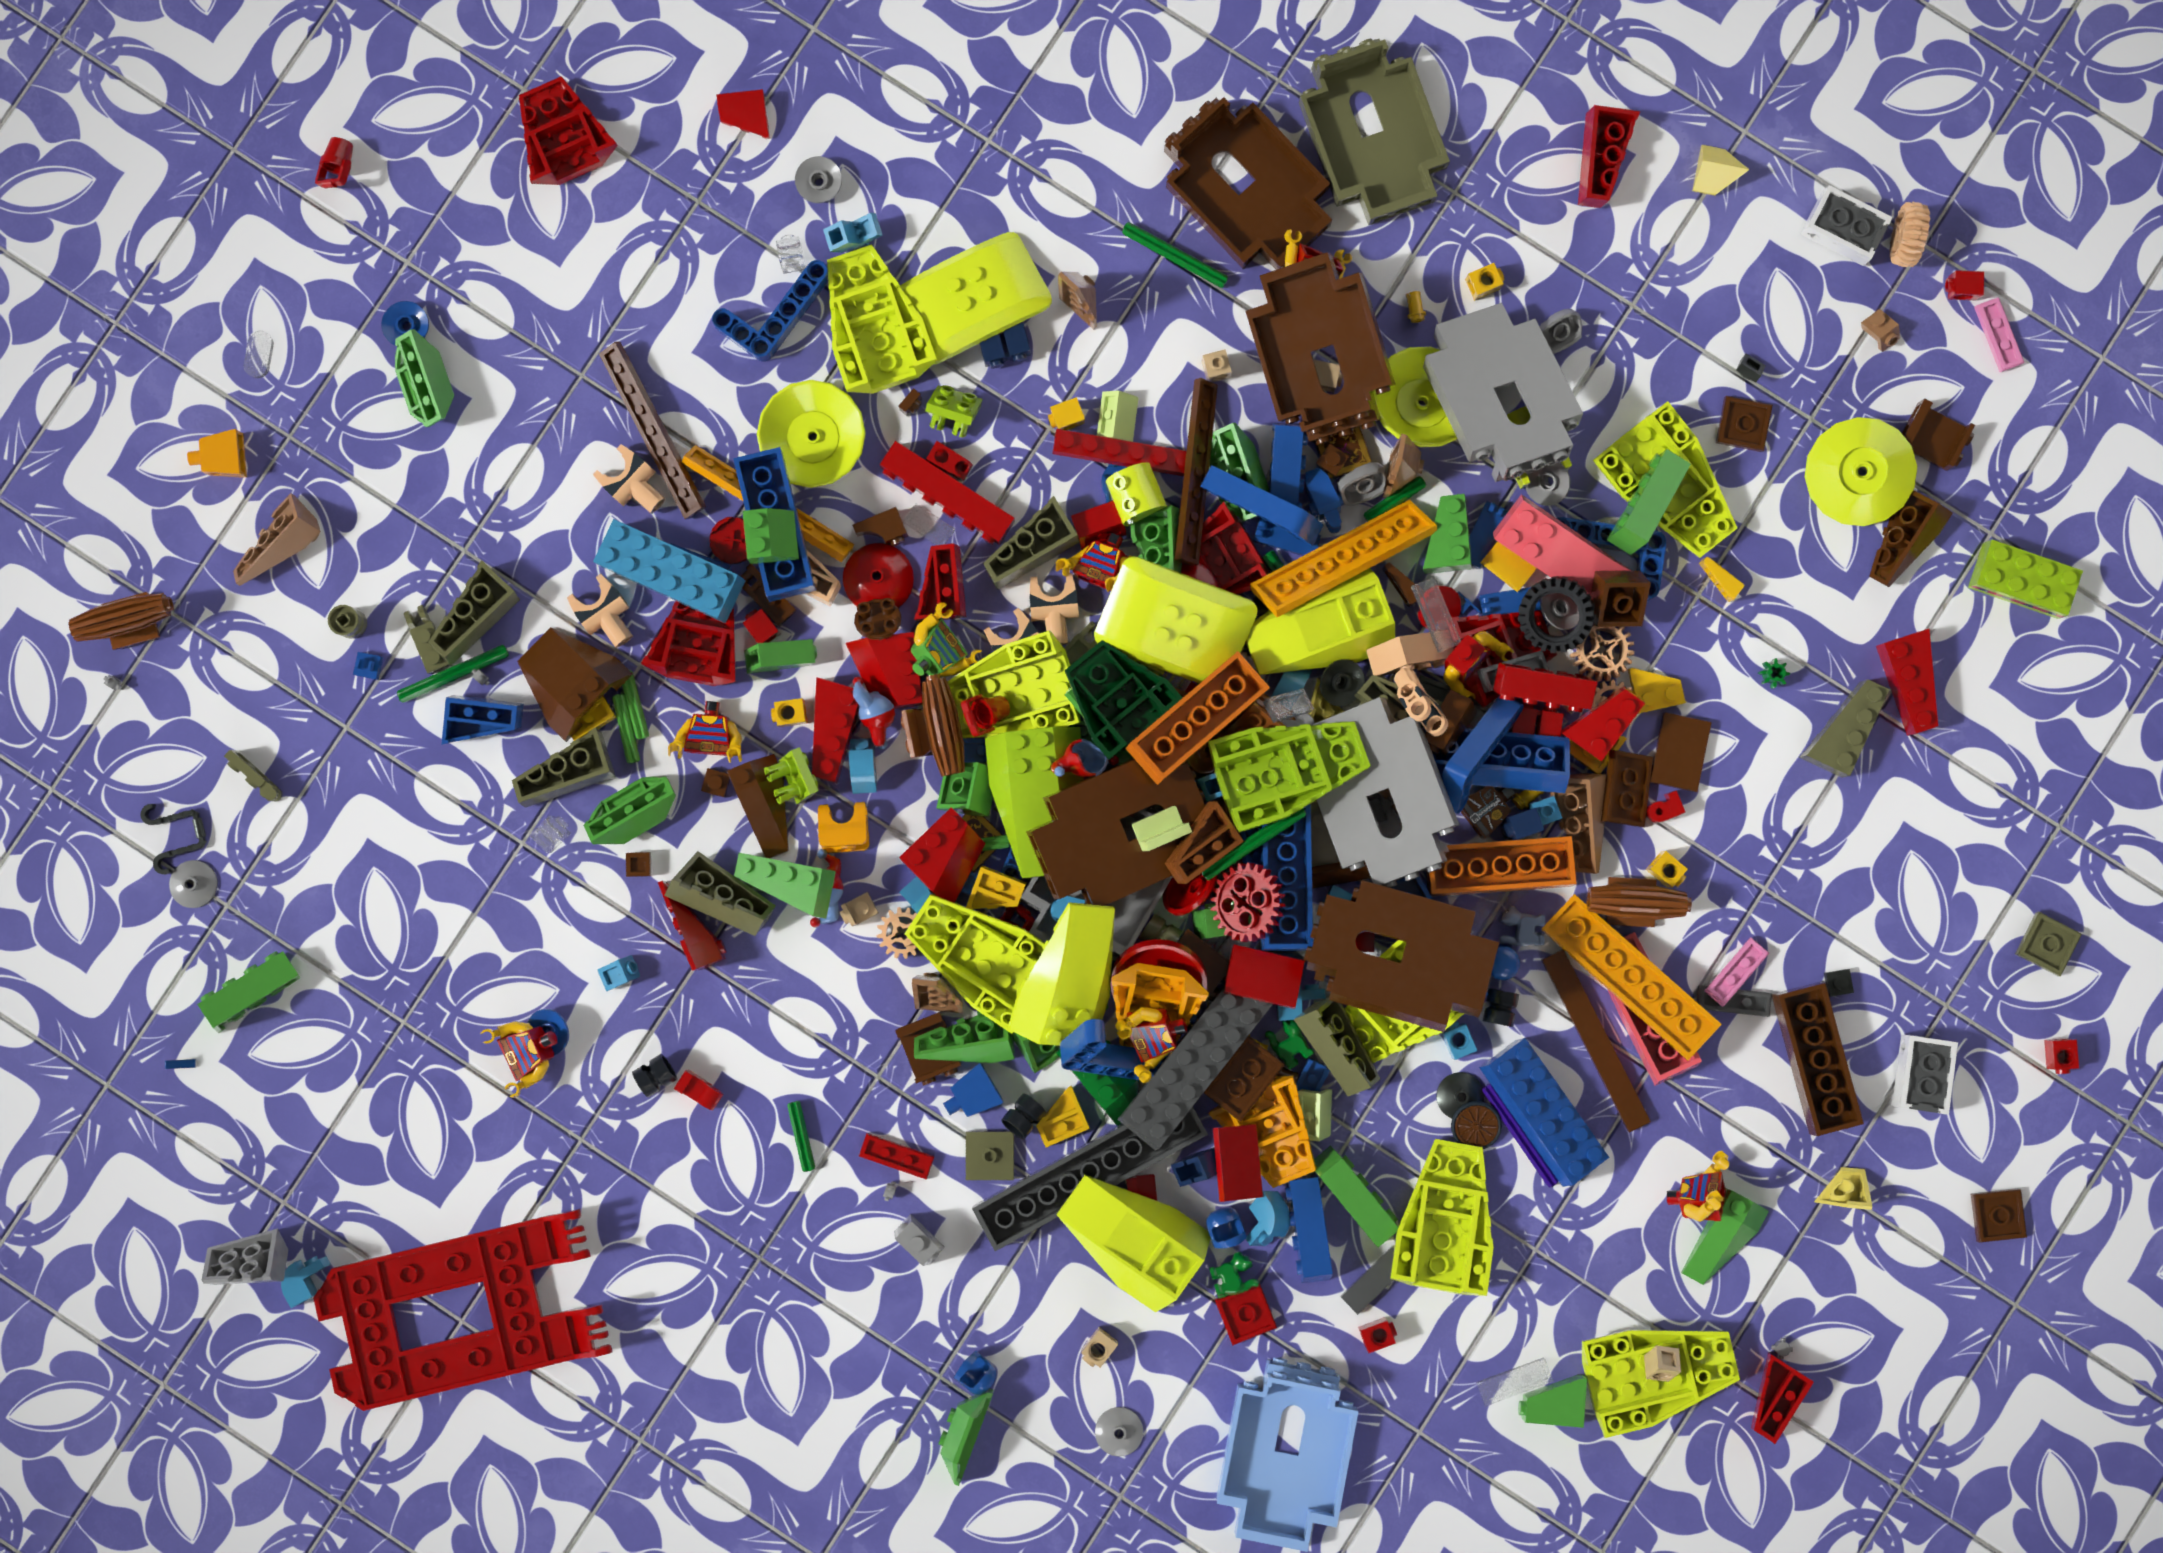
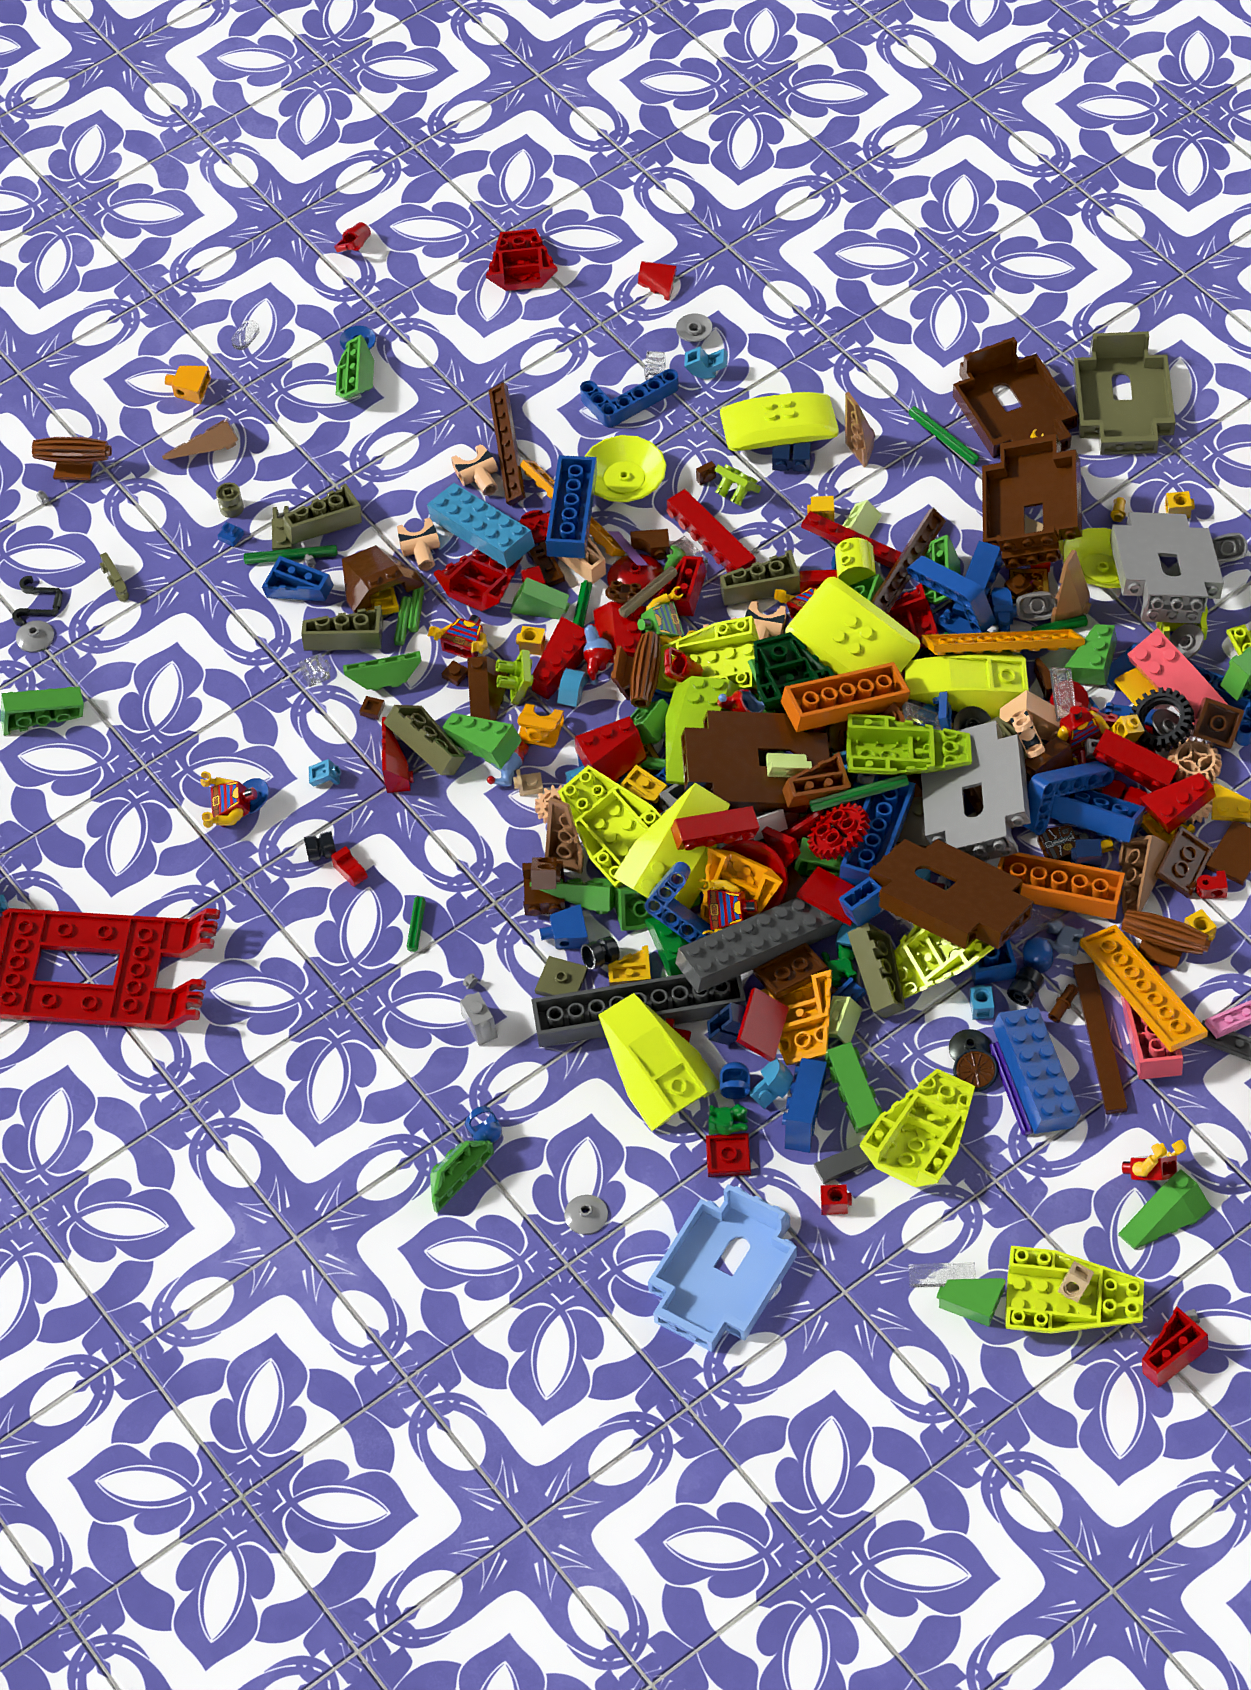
camera: 20 degrees right, 30 degrees down
bright green slope [743,508,799,564] -> none
neon yellow wedge [827,244,937,394] -> none
red tile [859,1133,935,1180] -> none
red leg [926,441,973,481] -> none
tan brick [1081,1327,1118,1368] -> none
tan brick [1201,349,1232,382] -> none
dark azure brick [1528,796,1562,825] -> none
none -> reddish brown brick [531,857,561,890]
none -> green axle [573,580,592,628]
none -> medium lavender sticker [608,531,648,566]
none -> dark tan axle [619,566,678,618]
none -> bright green hair [664,544,686,571]
none -> red brick [671,806,760,851]
none -> white tile [751,809,788,841]
none -> red panel [761,826,801,867]
none -> blue torso [839,876,882,926]
none -> blue hinge [932,691,952,730]
none -> reddish brown axle [1048,984,1079,1023]
none -> yellow brick [1110,714,1145,743]

